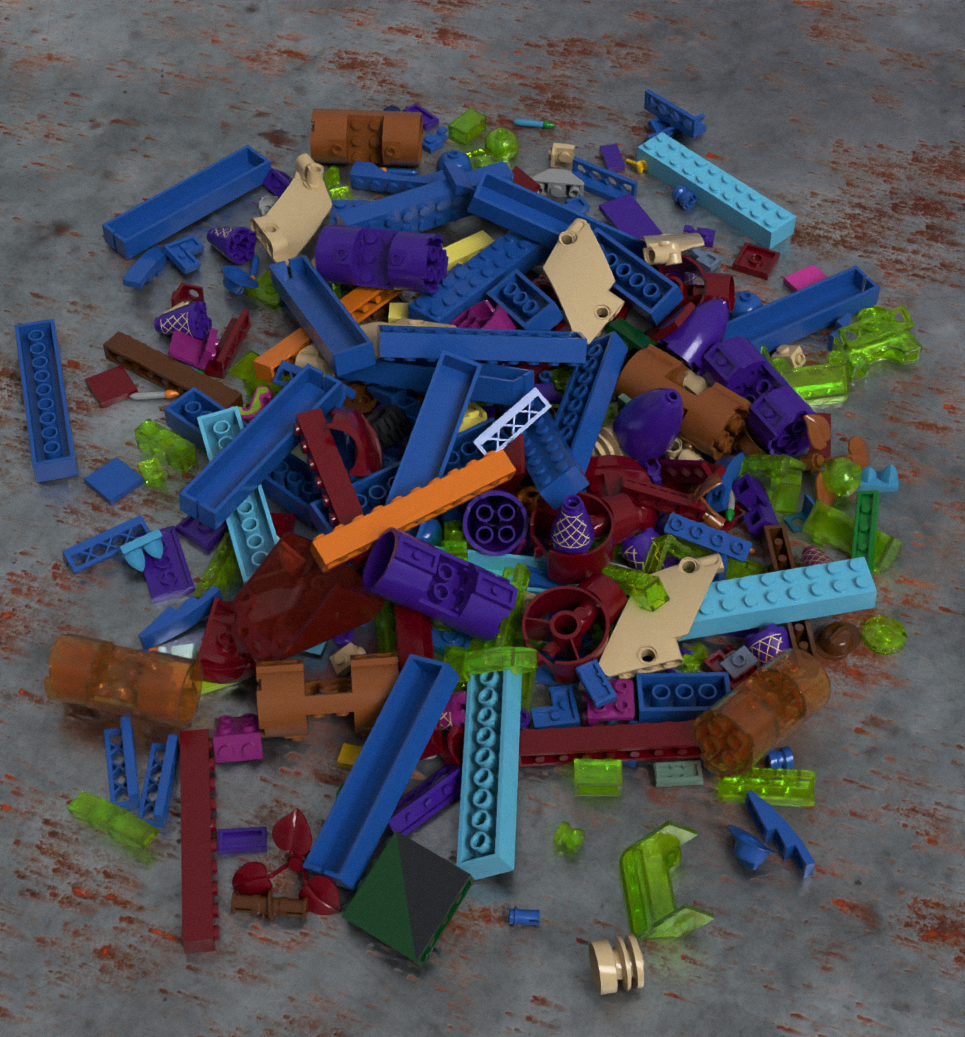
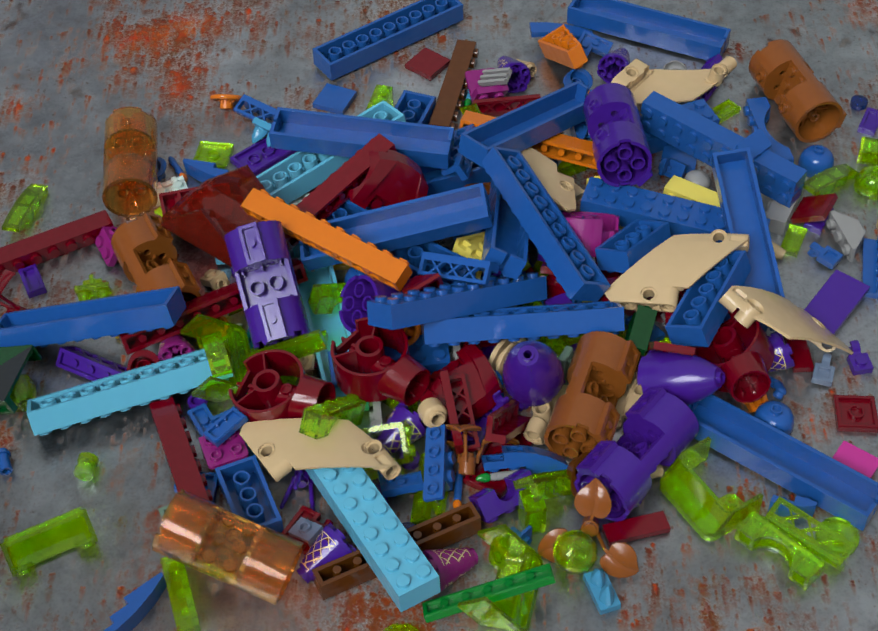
camera: 70 degrees right, 0 degrees up
blue fence [104,716,140,812] -> none
light grey piece [129,390,179,400] -> none
blue fence [136,734,180,828] -> none
clear neon green bracket [137,456,168,488] -> none
dark red bracket [171,282,204,307] -> none
clear neon green bracket [323,166,340,192] -> none
blue piece [380,167,418,176] -> none
blue plate [422,126,448,154] -> none
dark purple cone [550,494,595,553] -> none
clear neon green piece [573,758,623,797] -> none
clear neon green bracket [680,642,709,673] -> none
blue piece [727,825,775,870] -> none
blue wheel [764,746,794,773] -> none
tan bracket [771,344,806,372] -> none
reddish brown piece [815,621,862,661] -> none
none -> clear neon green hips [74,274,112,301]
none -> clear neon green tile [193,141,234,169]
none -> orange piece [210,94,242,110]
none -> tan head [417,397,448,428]
none -> light grey tile [477,67,512,87]
none -> orange wedge [538,24,588,70]

